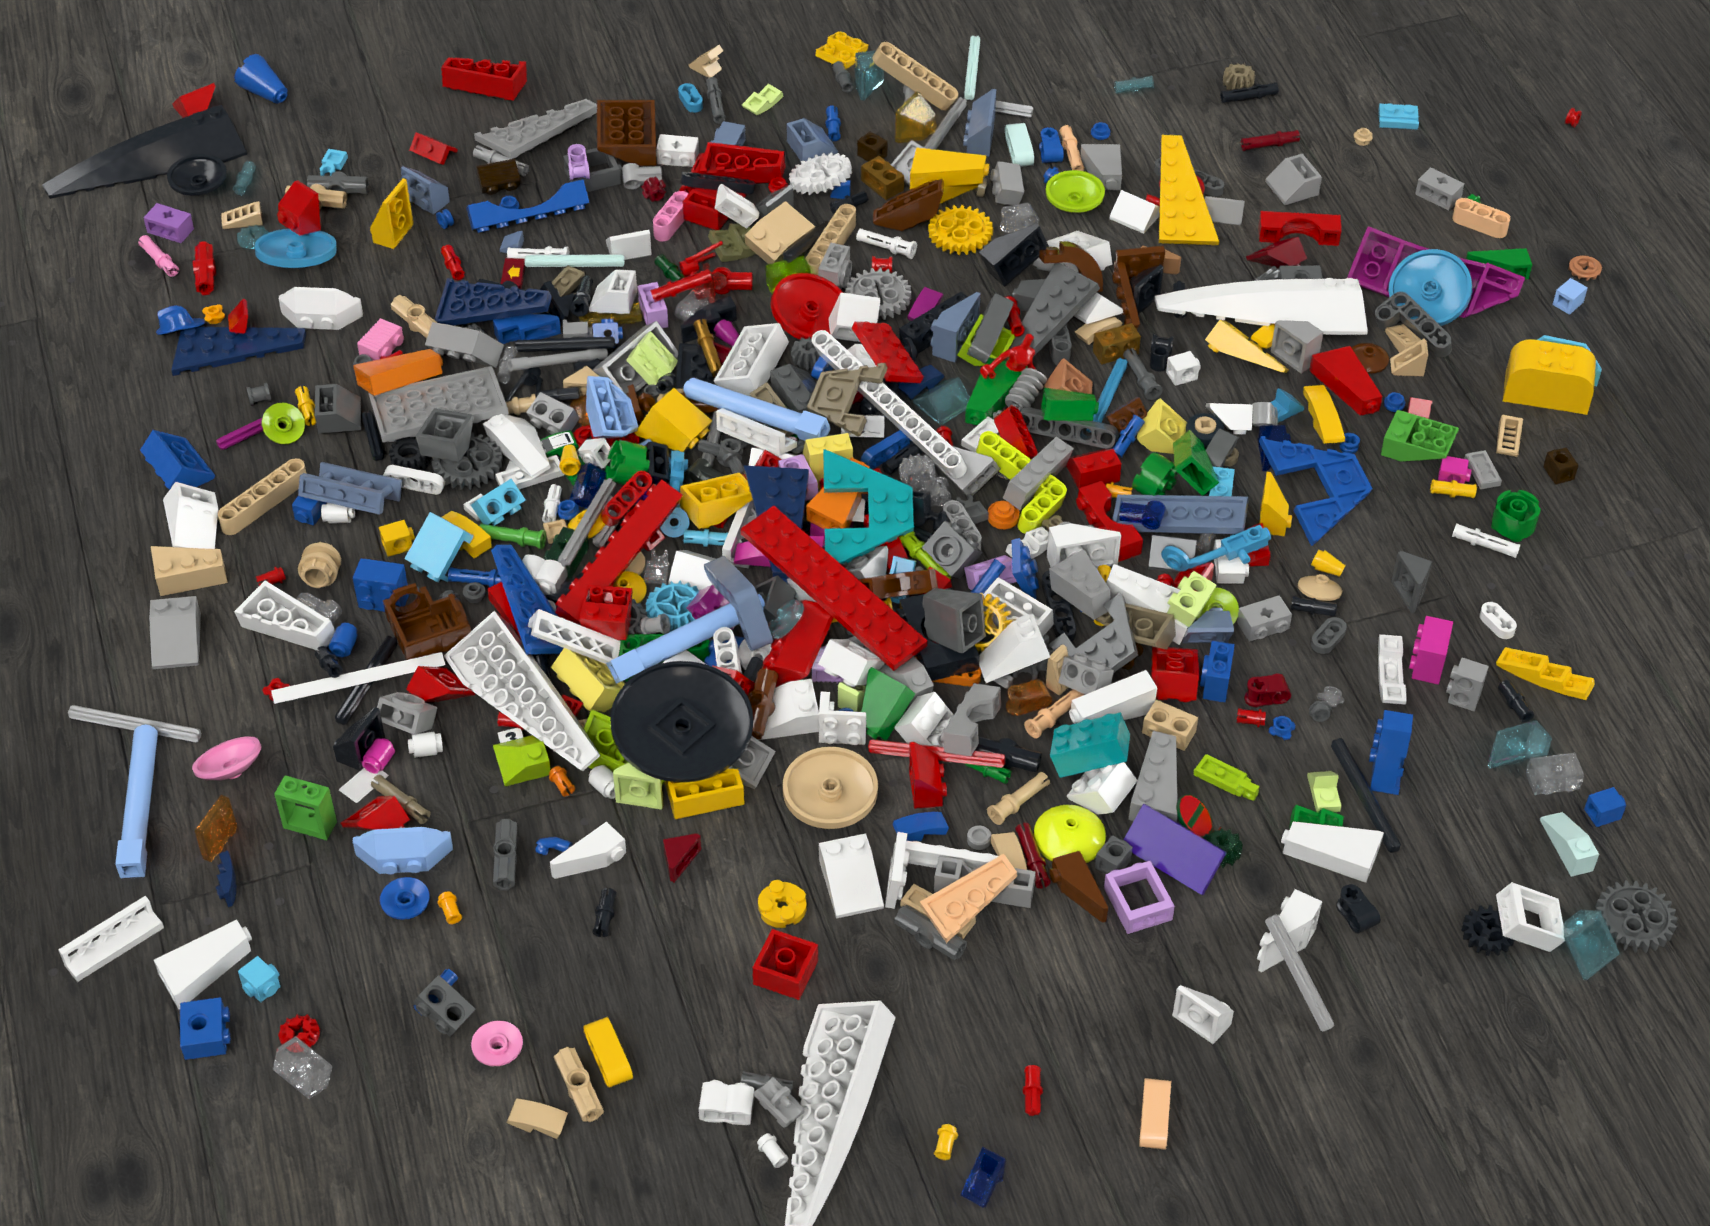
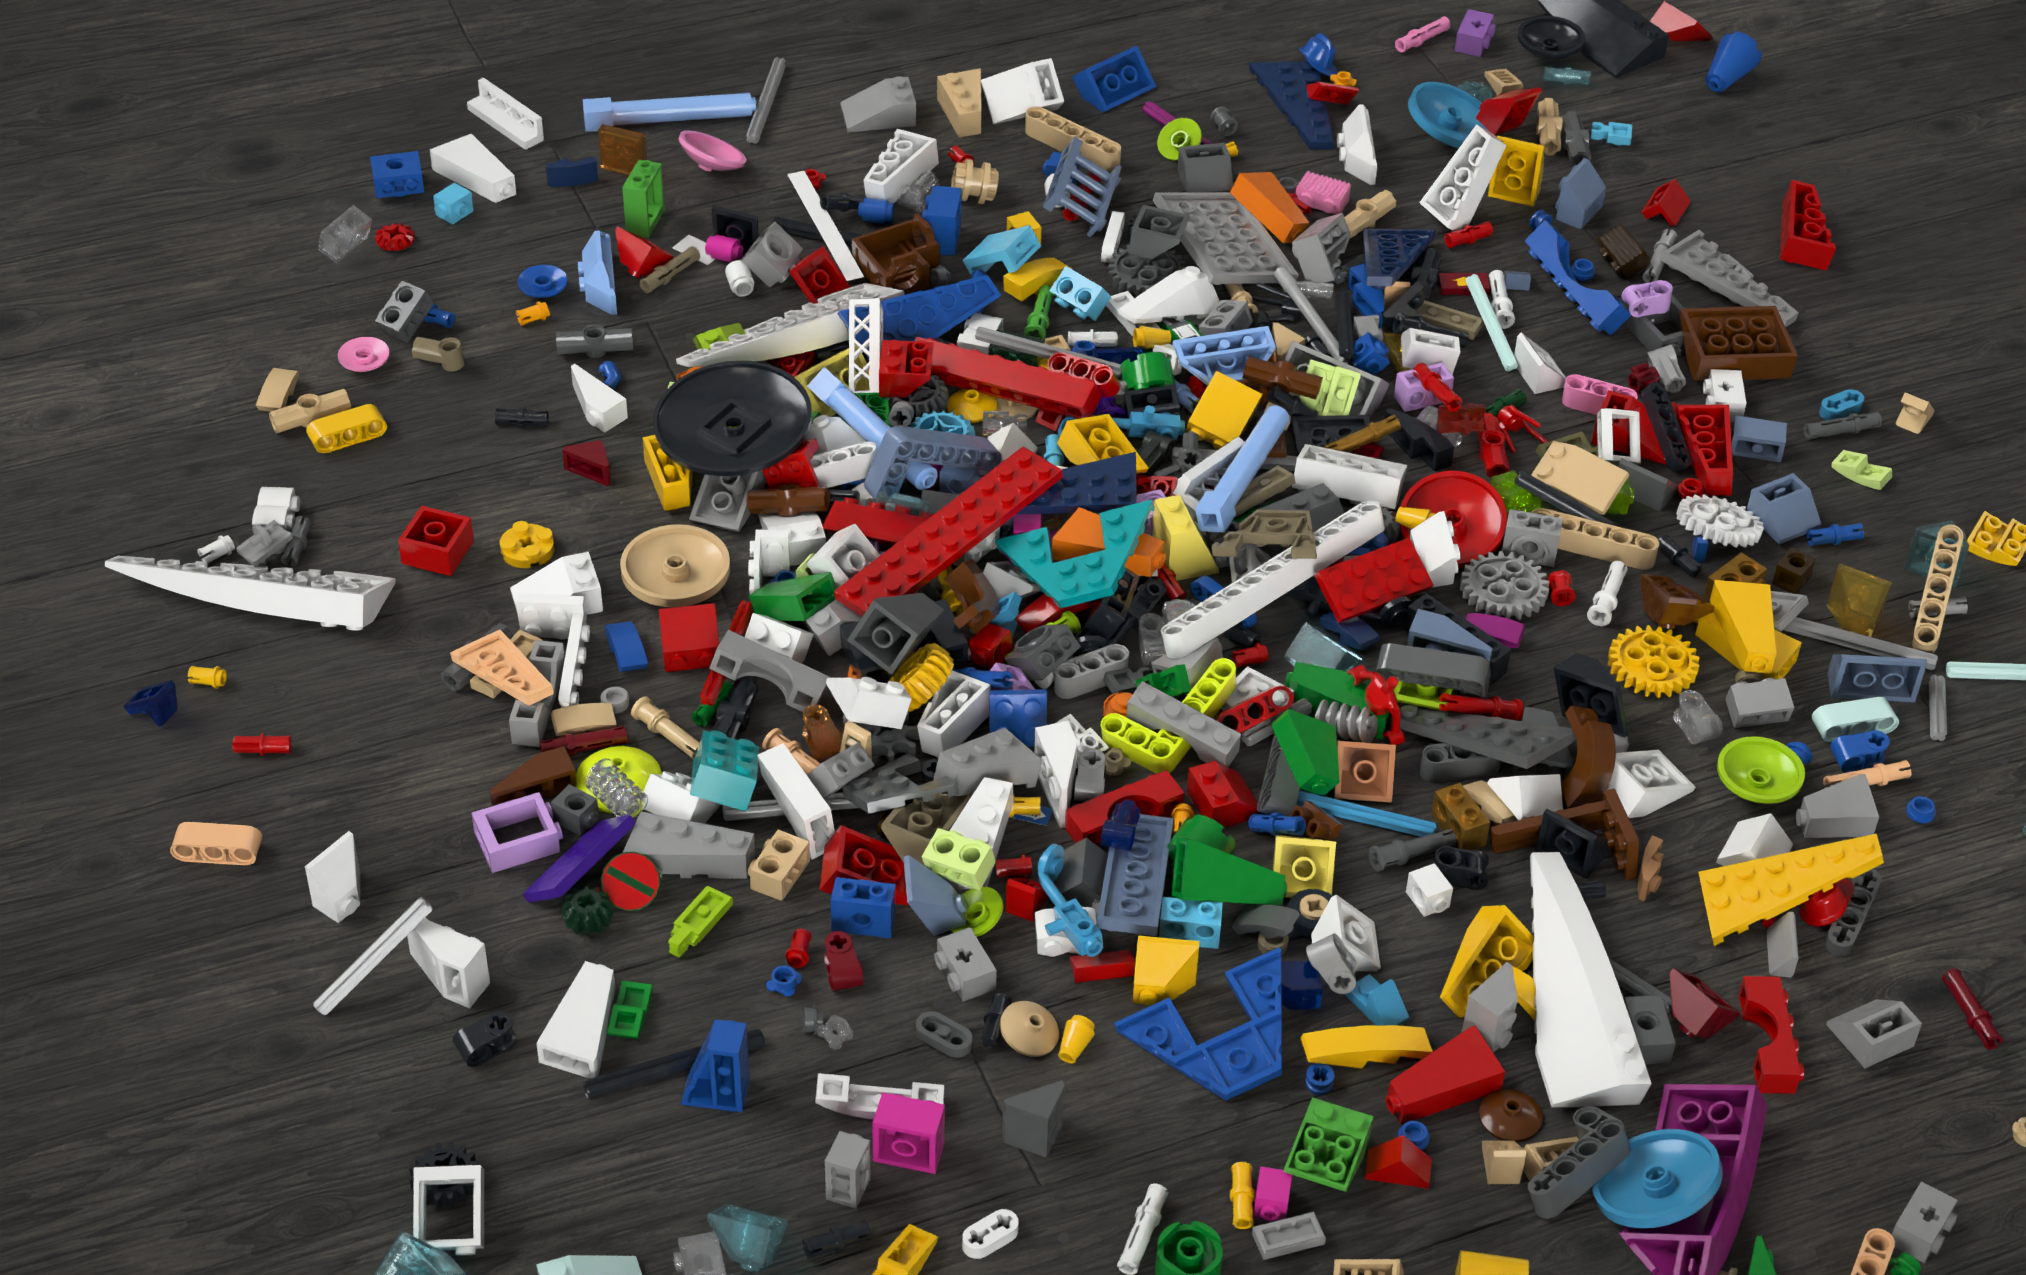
camera: 85 degrees right, 5 degrees down
red piece [193,241,216,295] -> none
magenta cone [714,319,739,347] -> none
yellowish green slope [1307,771,1341,813] -> none
none -> dark tan piece [412,337,465,371]
none -> clear piece [585,758,648,818]
none -> green slope [1135,664,1191,698]
none -> reddish brown piece [1242,356,1323,400]
none -> yellow cone [1395,507,1435,529]
none -> white wedge [1420,124,1507,231]

